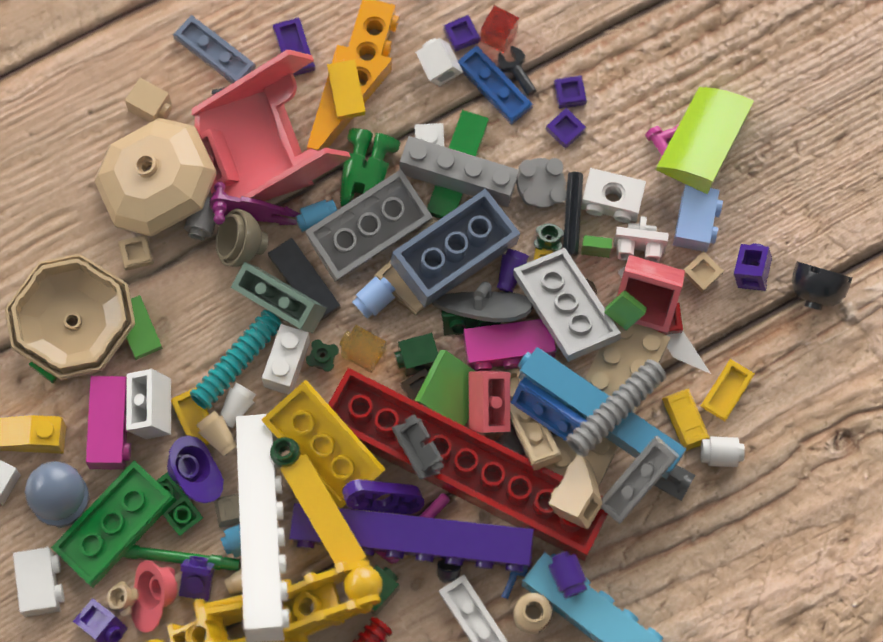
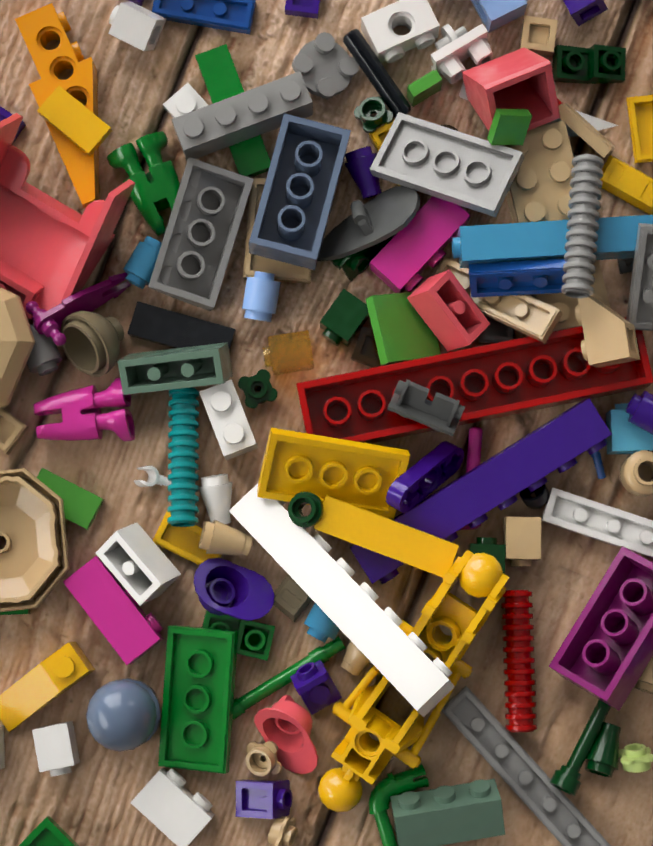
camera: 30 degrees left, 10 degrees up
none -> dark pink piece [33,377,135,441]
none -> white hand [134,466,171,487]
none -> tan brick [503,516,541,567]
none -> dark green slope [552,44,626,84]
none -> tan tile [558,103,615,158]

